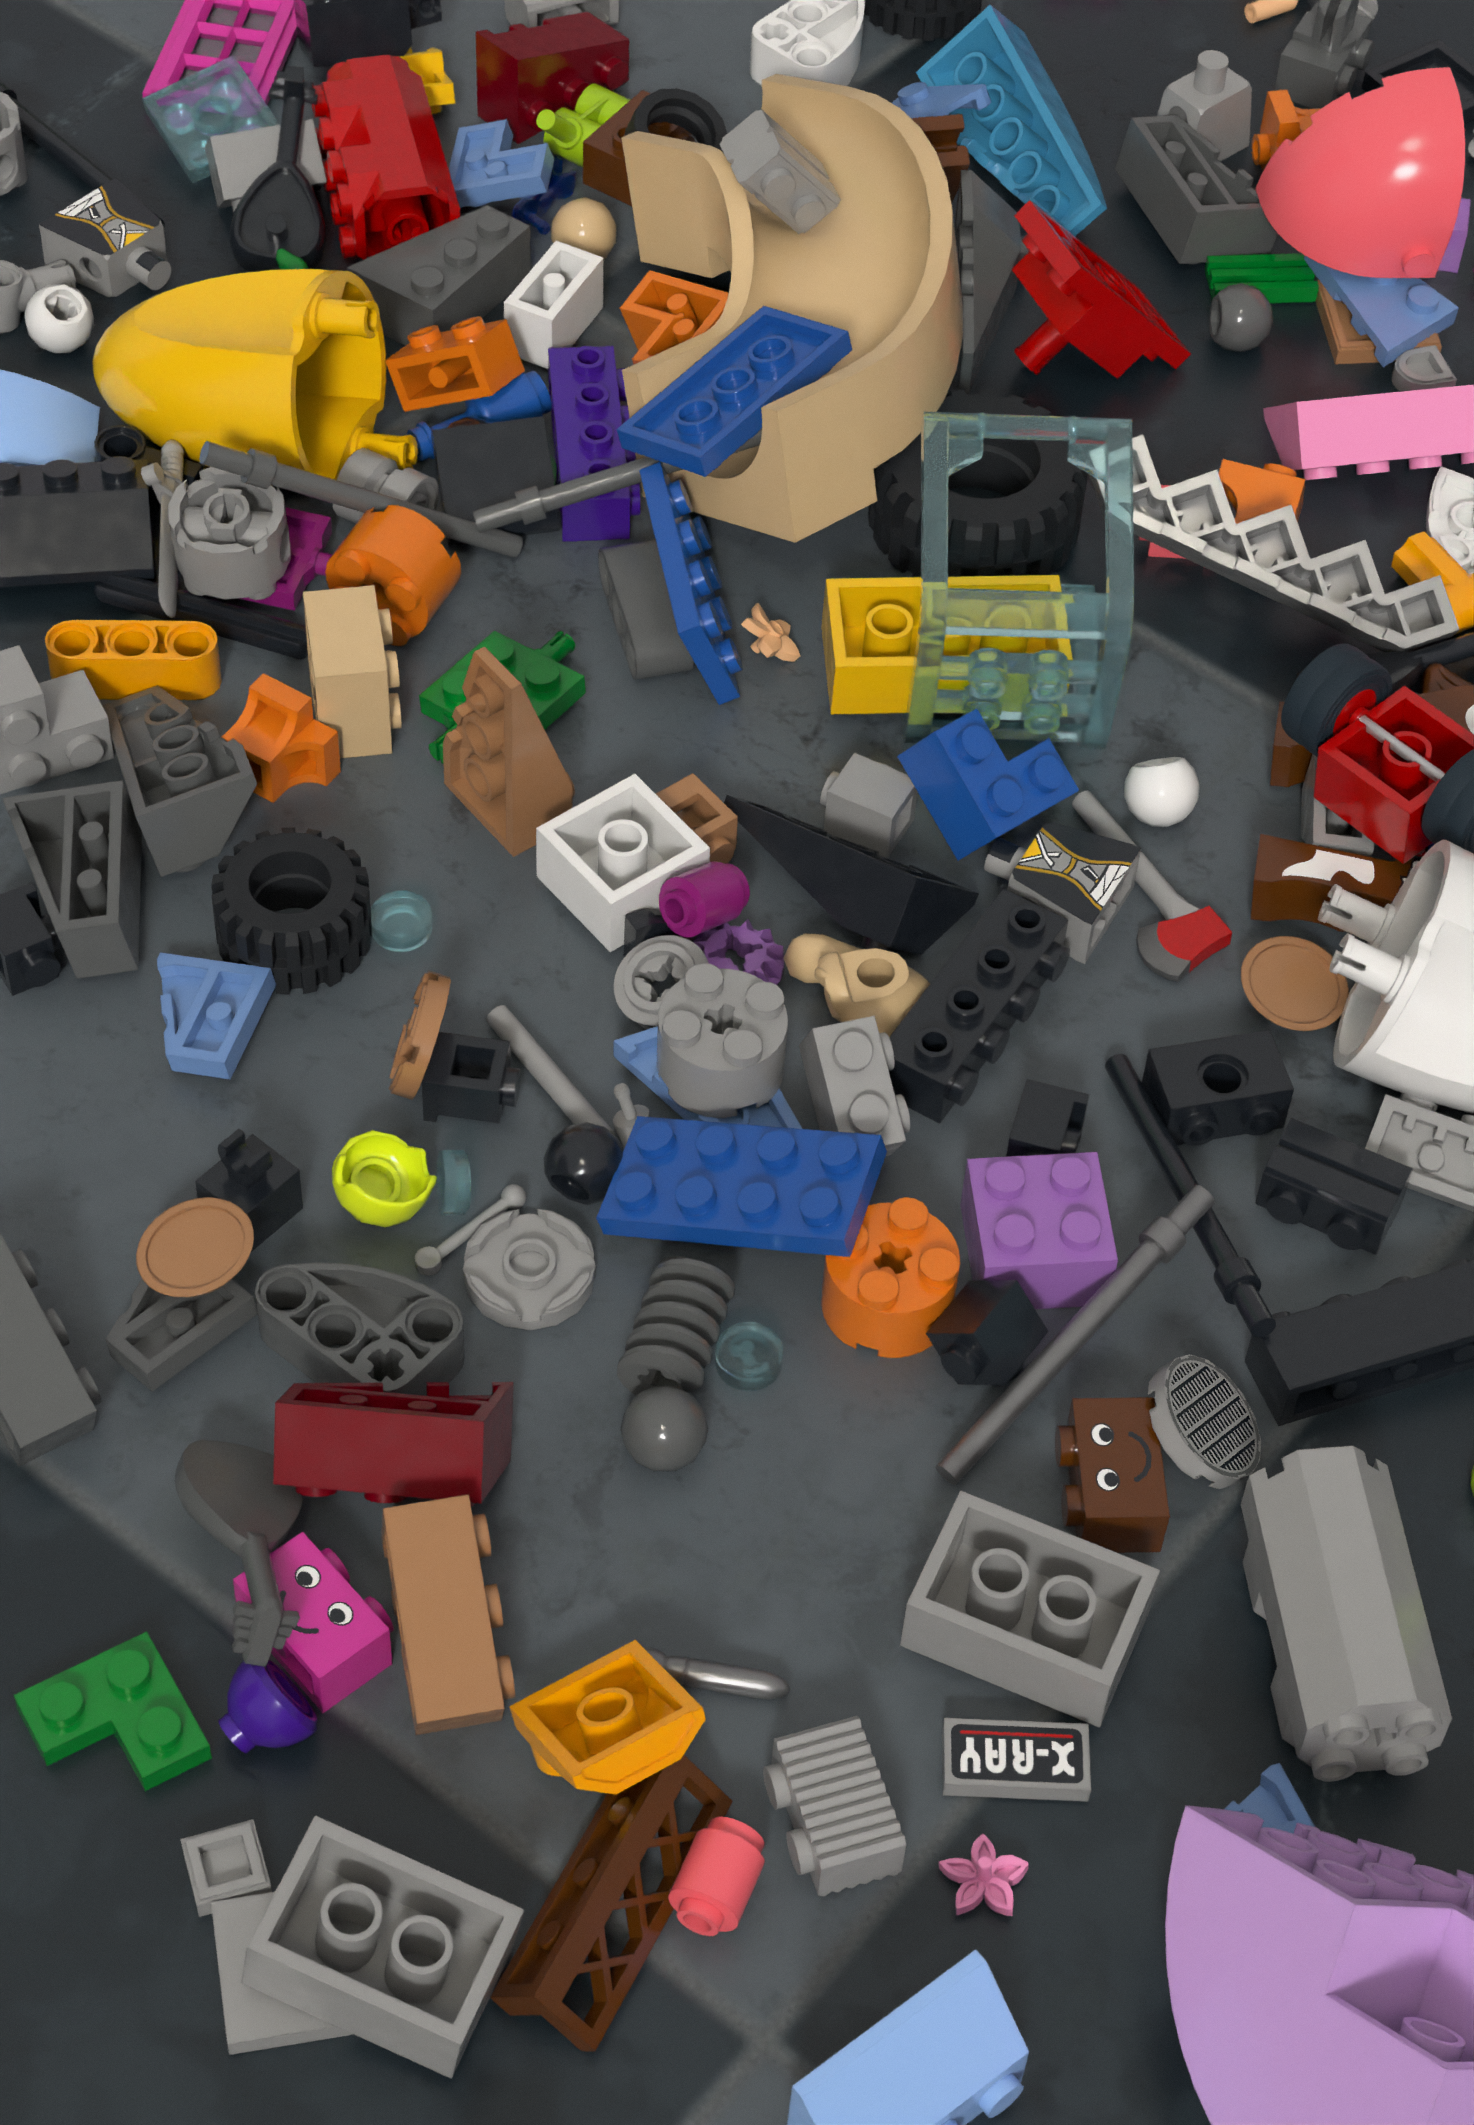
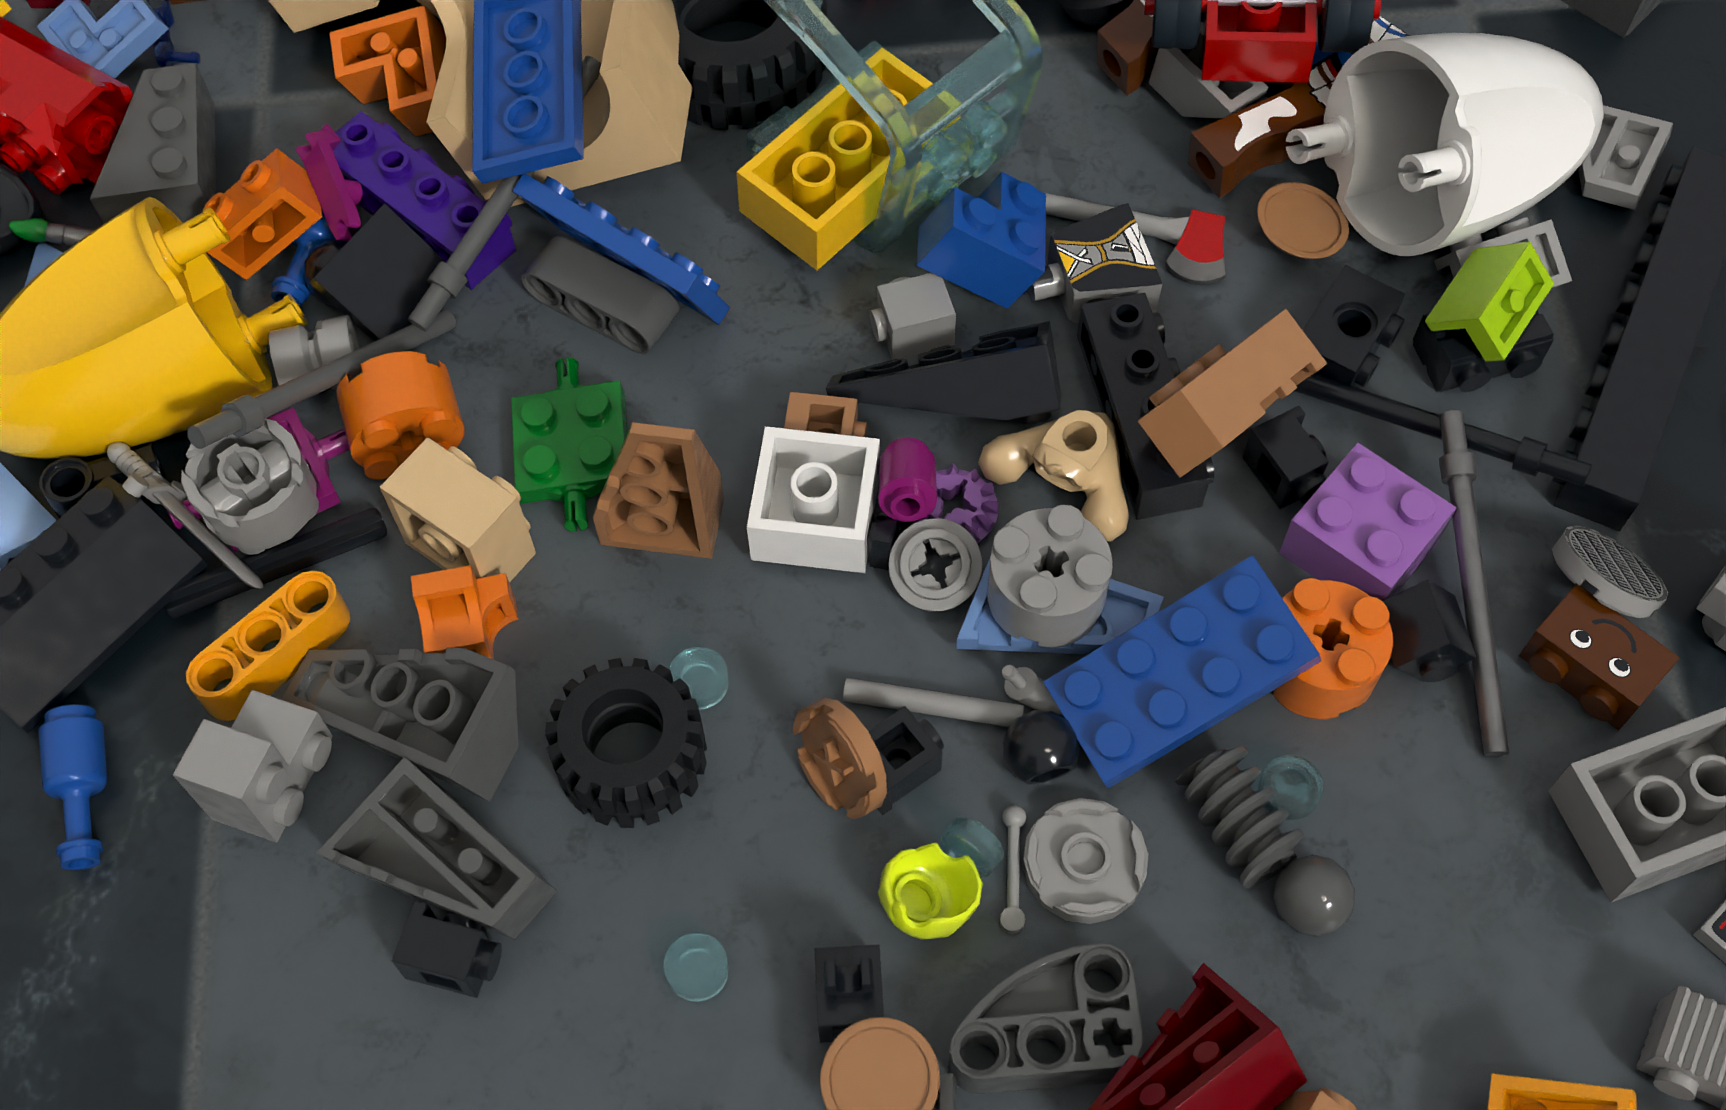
camera: 40 degrees left, 10 degrees up
medium blue wing [157,953,276,1080] -> none
white brick [504,241,604,369] -> none
tan piece [551,197,617,259] -> none
flat silver piece [643,1647,790,1699] -> none
light nougat plant [741,603,800,662] -> none
light grey brick [799,1016,910,1156] -> none
white piece [1124,757,1200,827] -> none
none -> magenta piece [296,124,362,241]
none -> clear light blue tile [663,933,729,1002]
none -> medium nougat wedge [1138,309,1327,477]
none -> lime panel [1425,242,1555,362]

